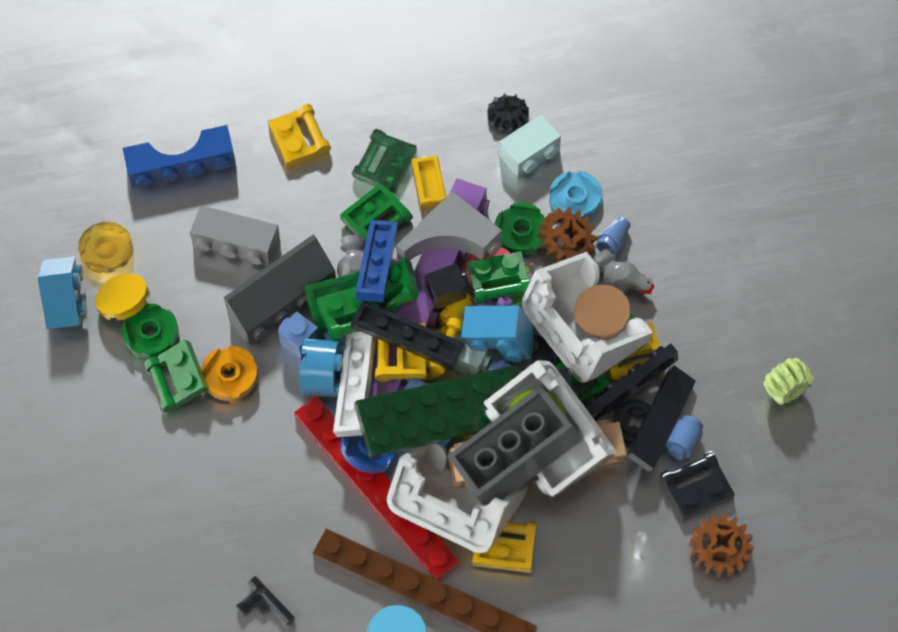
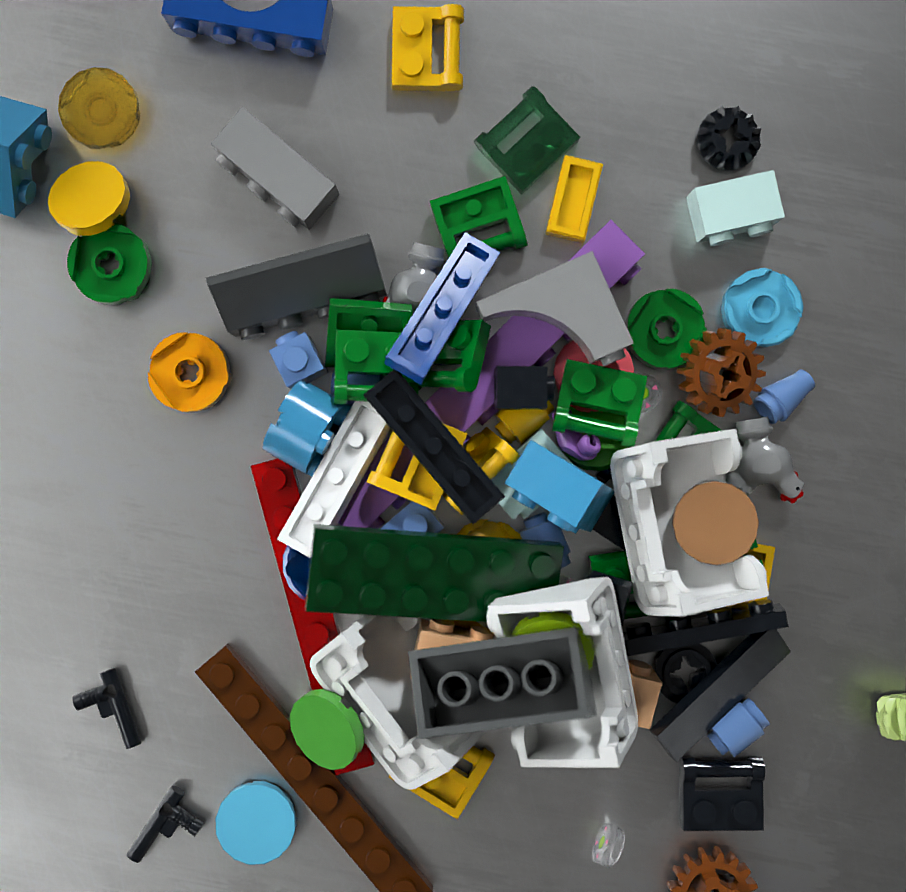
camera: 15 degrees right, 25 degrees up
green plate [144,340,209,412] -> none
none -> bright green tile [290,689,364,770]

